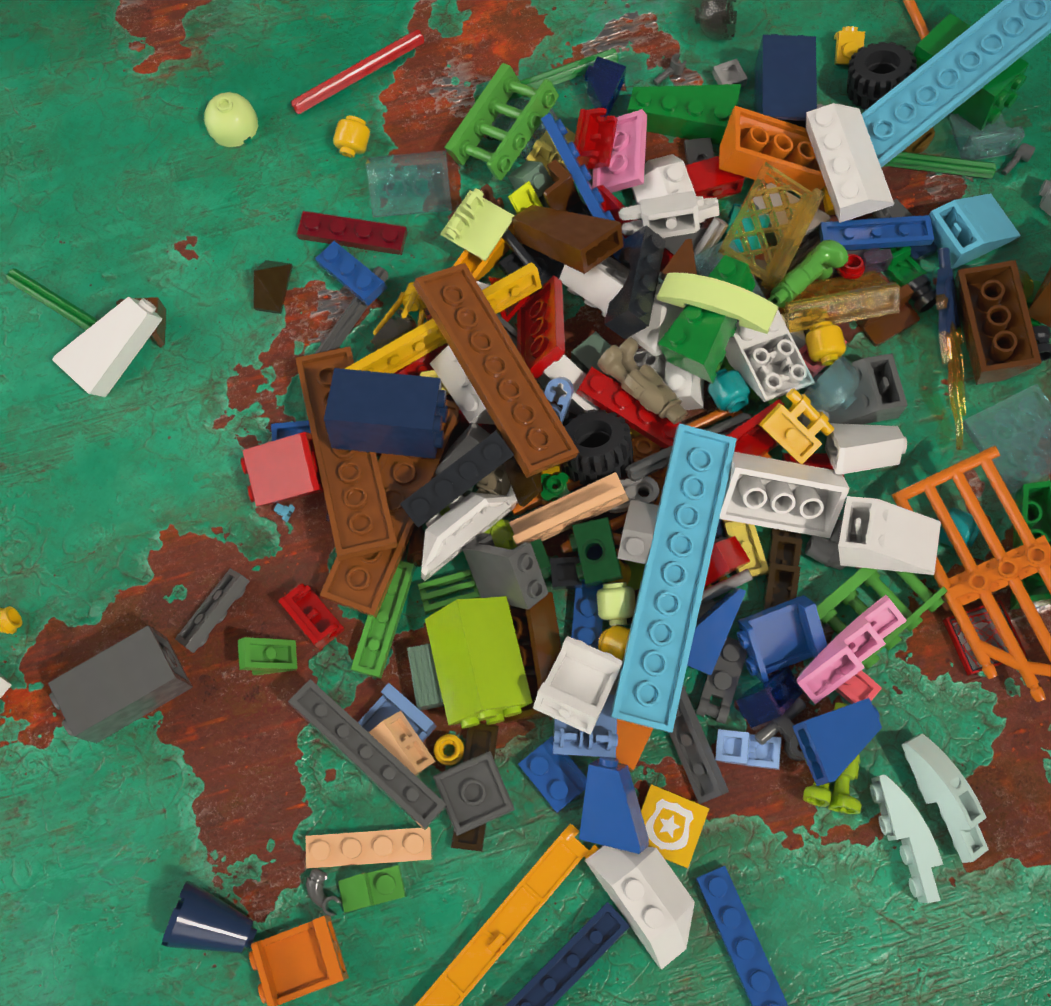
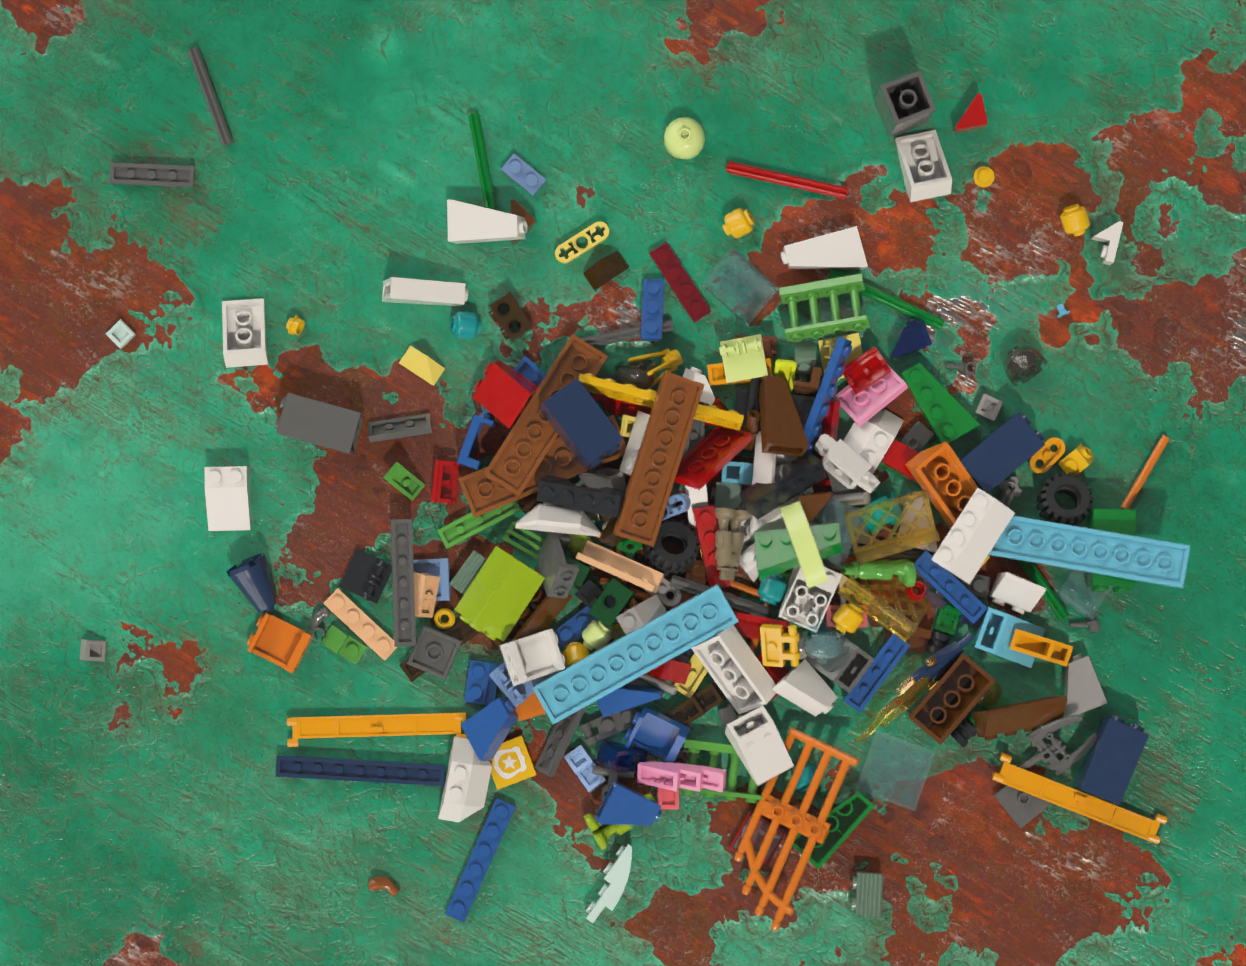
camera: 45 degrees right, 15 degrees up
light aqua slope [901,734,989,863] -> none
none -> white slope [204,466,251,531]
none -> black hinge [339,548,392,604]
none -> white slope [382,277,468,306]
none -> light yellow slope [399,346,445,386]
none -> teal head [450,311,482,339]
none -> blue panel [457,413,496,471]
none -> dark brown brick [489,292,533,342]
none -> medium blue plate [501,153,546,196]
none -> light yellow beam [555,222,609,264]
none -> medium azure slope [721,461,754,485]
none -> reddish brown axle [743,410,761,450]
none -> white slope [780,226,868,270]
none -> blue plate [843,633,910,713]
none -> white slope [989,572,1046,614]
none -> light orange slope [1009,629,1073,667]
none -> light orange plate [1029,437,1065,474]

